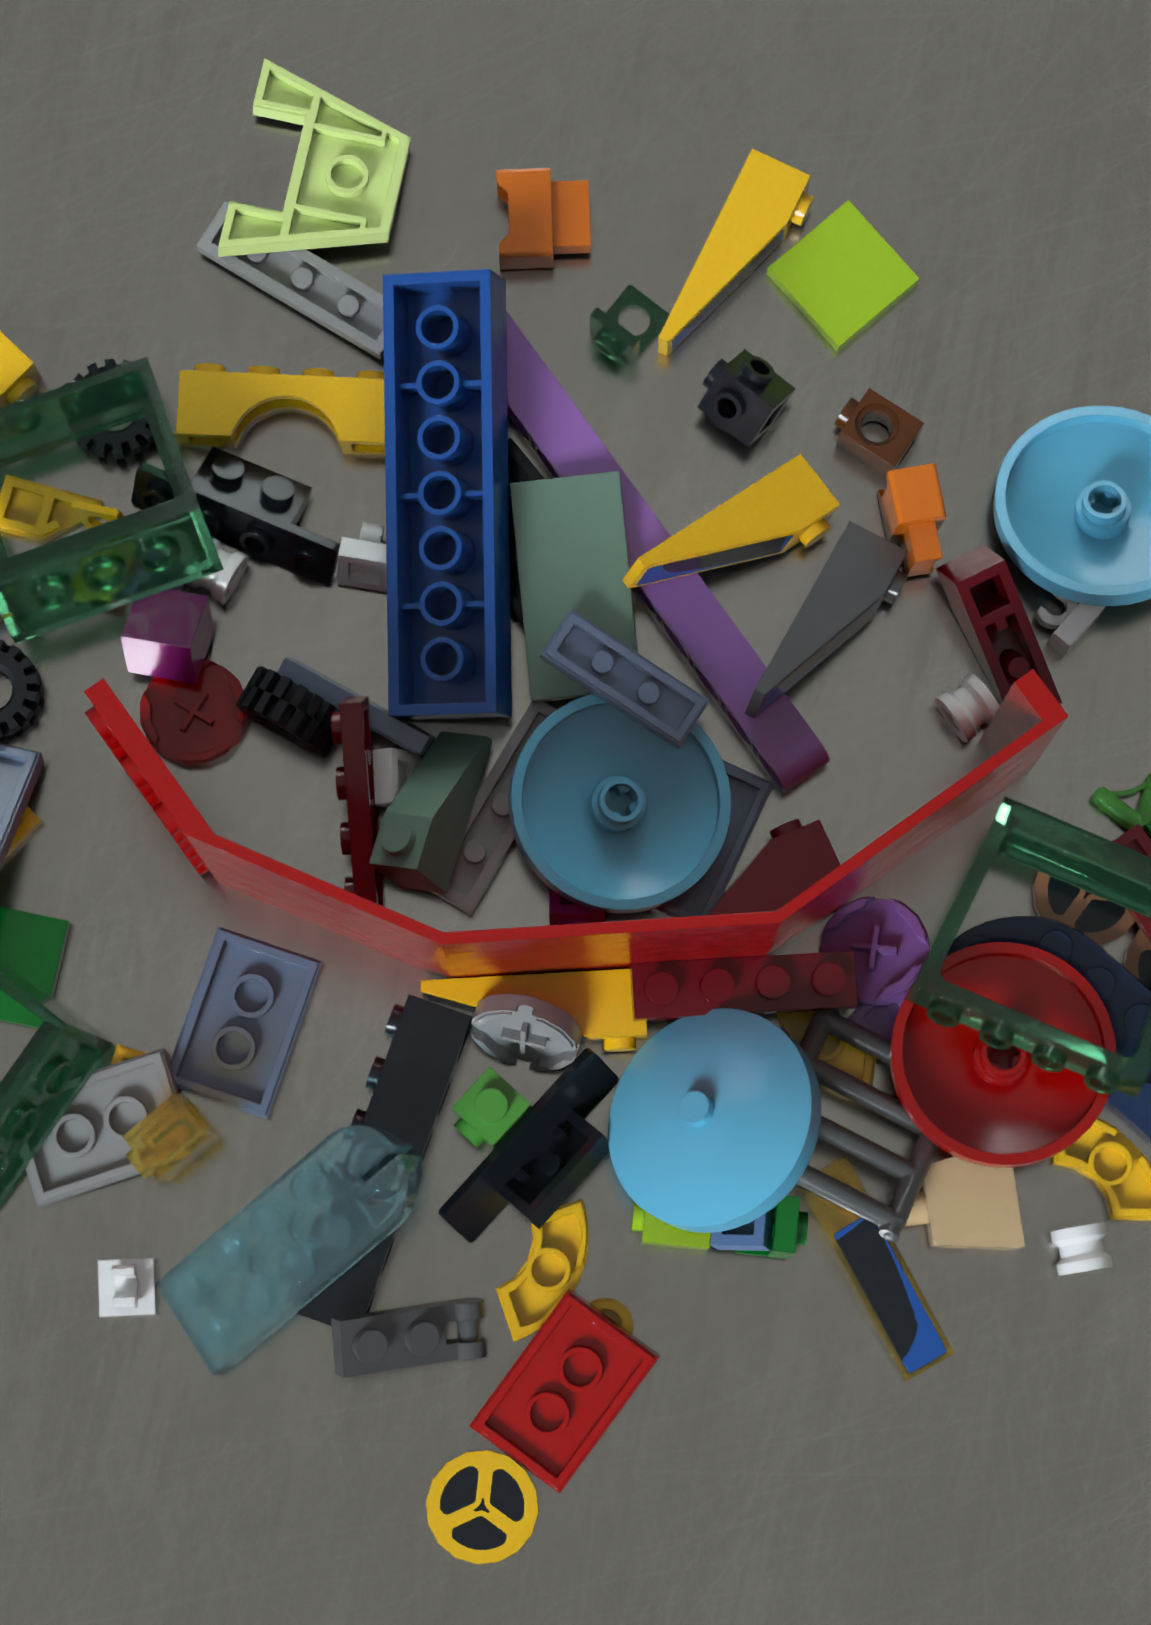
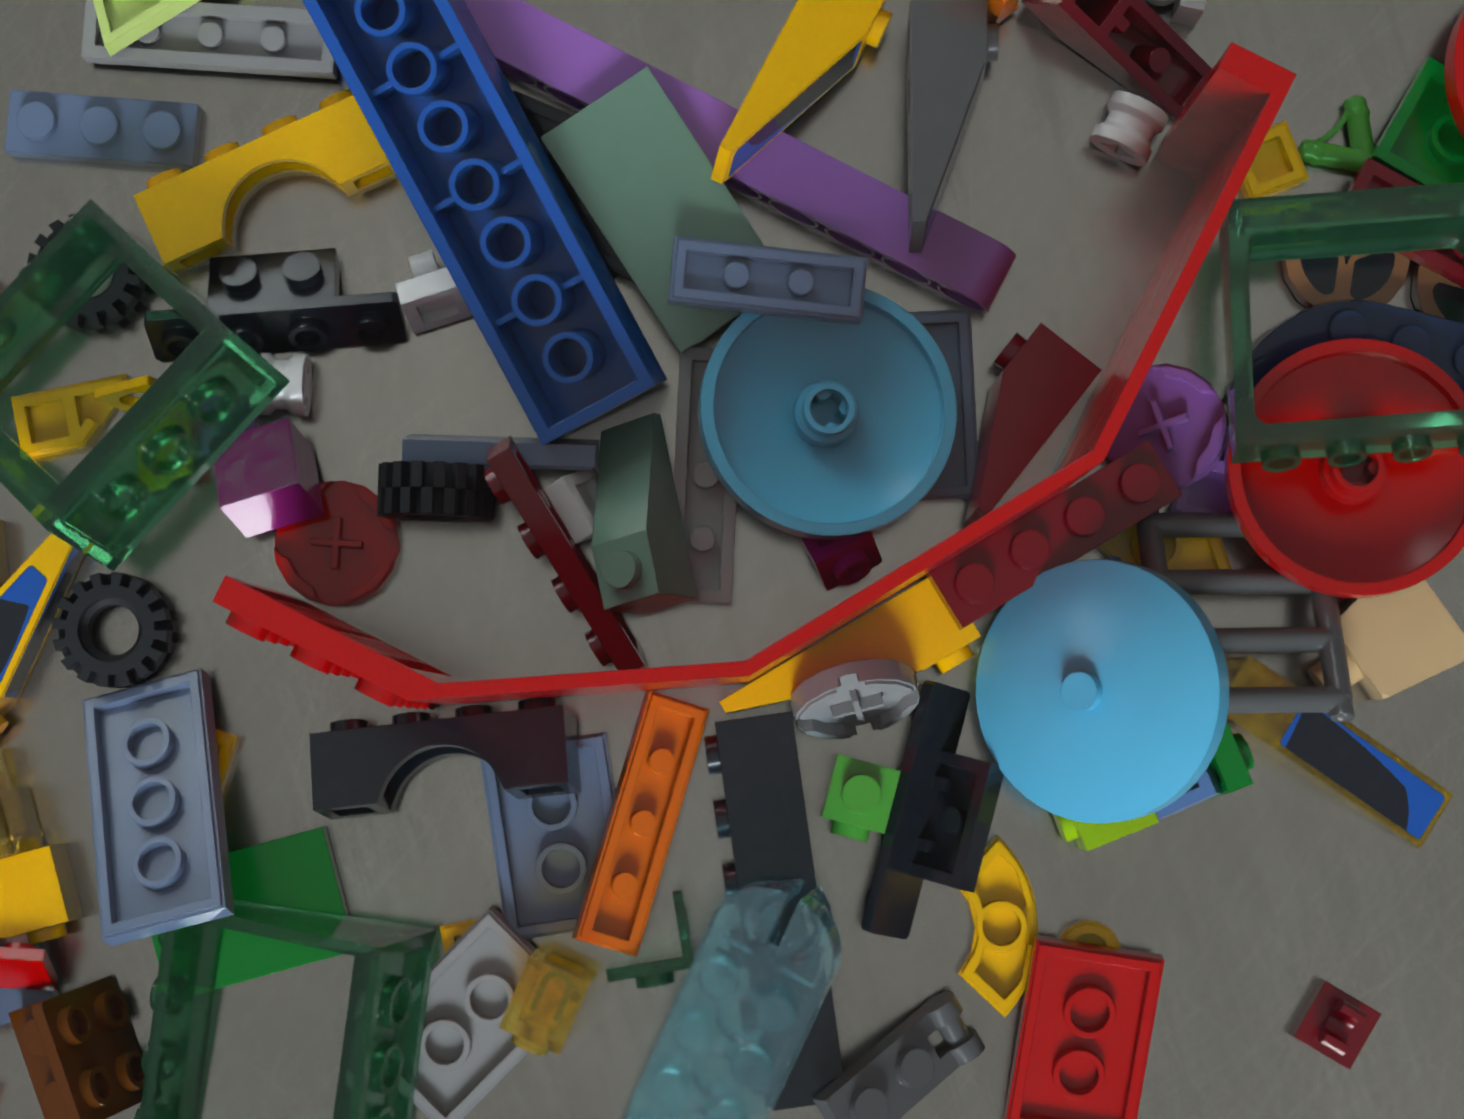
camera: 25 degrees left, 5 degrees up
none -> sand blue plate [4,89,203,170]
none -> black arch [309,698,581,820]
none -> orange tile [572,691,709,957]
none -> clear green bracket [606,887,696,988]
none -> yellow tile [1240,120,1309,205]
none -> dark red tile [1289,979,1381,1070]

